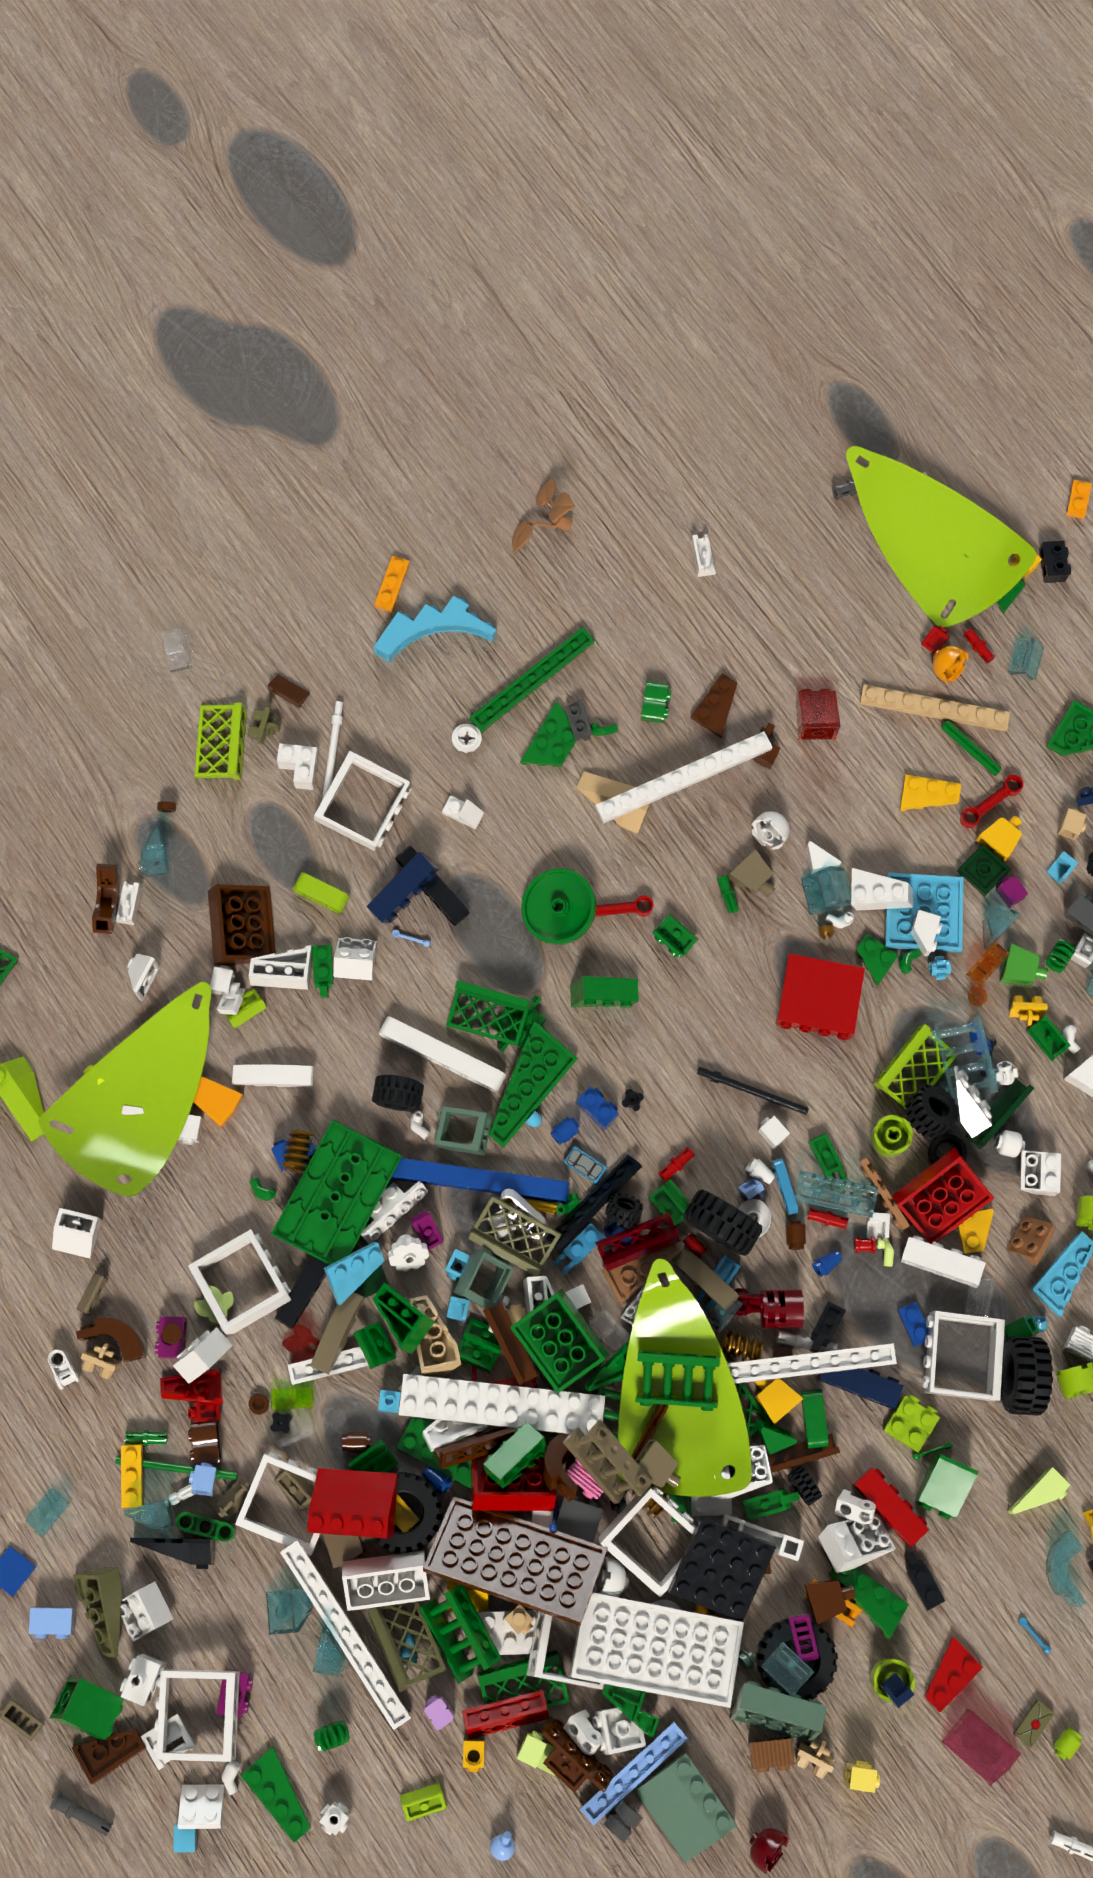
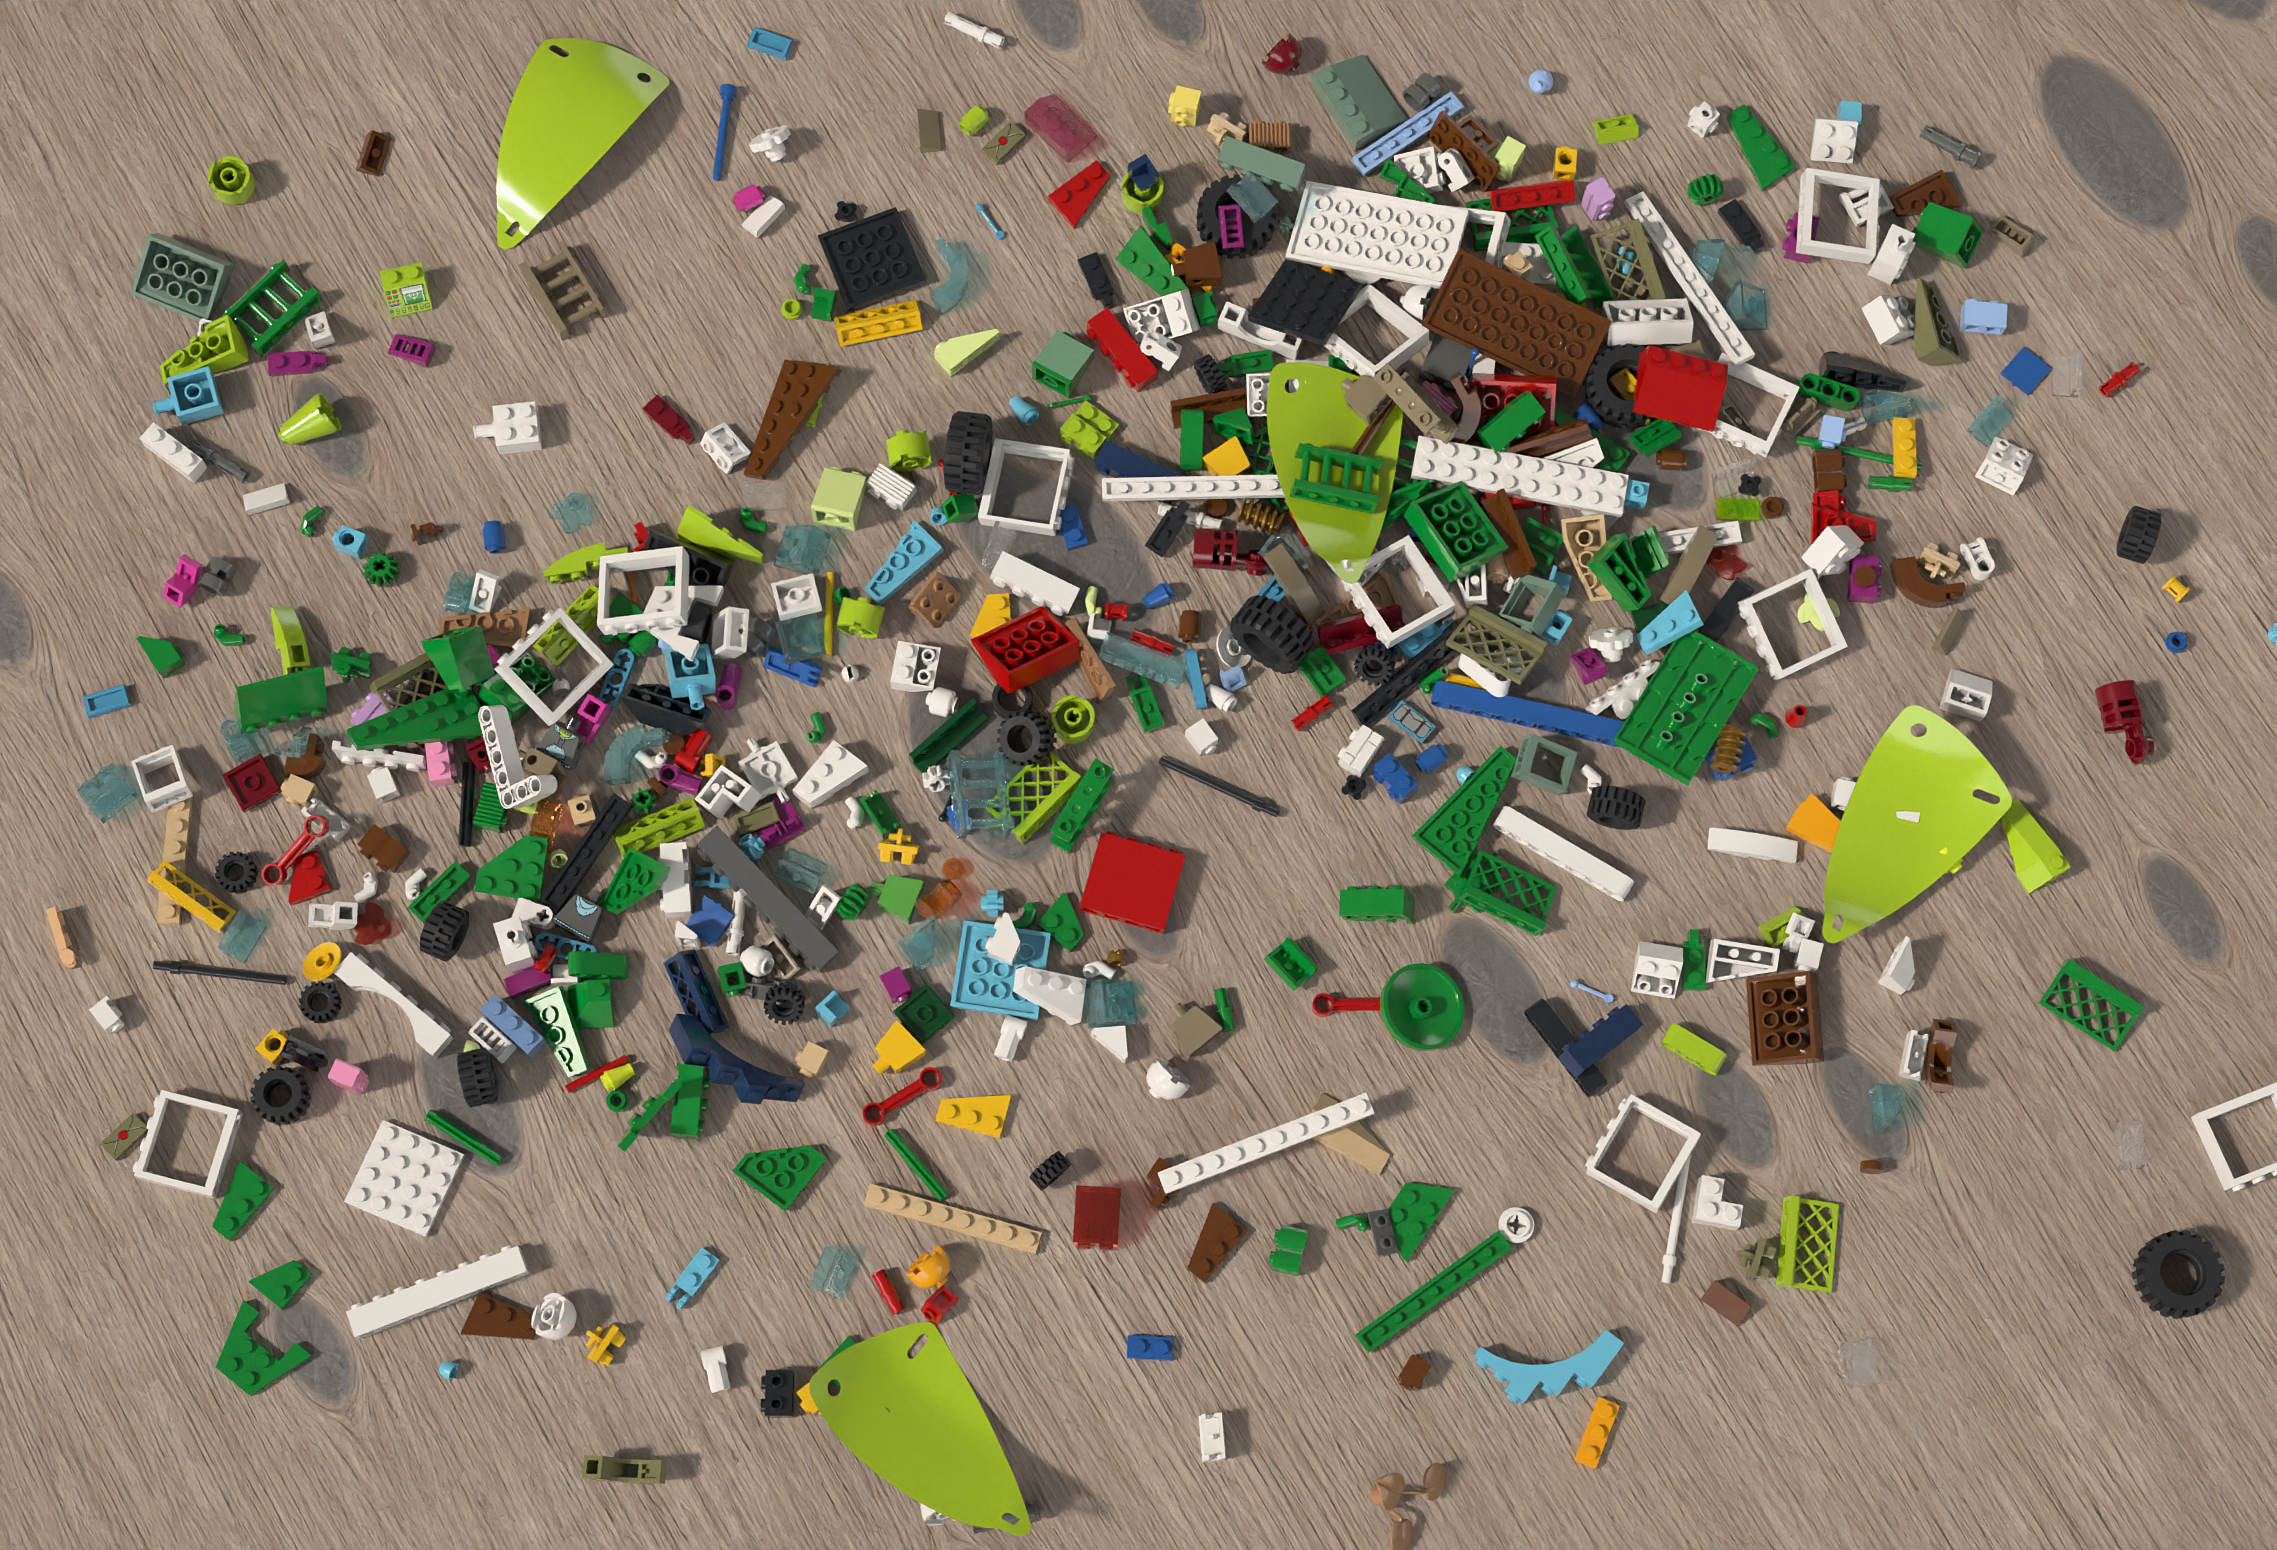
camera: 175 degrees left, 0 degrees up
white arm [221,1761,240,1795] -> none
white slope [442,795,484,830] -> none
white slope [954,1066,992,1138] -> none
light orange plate [1066,480,1092,519] -> none
none -> white piece [994,1015,1028,1062]
none -> medium azure cone [1009,395,1039,426]
none -> black tyre [1029,1151,1071,1191]
none -> green fence [1050,758,1114,854]
none -> blue plate [1127,1335,1173,1361]
none -> green slope [1142,207,1172,250]
none -> green brick [1192,291,1219,327]
none -> white brick [1338,725,1384,778]
none -> white window [1341,535,1455,649]
none -> reddish brown brick [1397,1354,1431,1392]
none -> black hinge [1717,199,1764,254]
none -> red cone [1785,705,1807,728]
none -> white bracket [1975,436,2033,495]

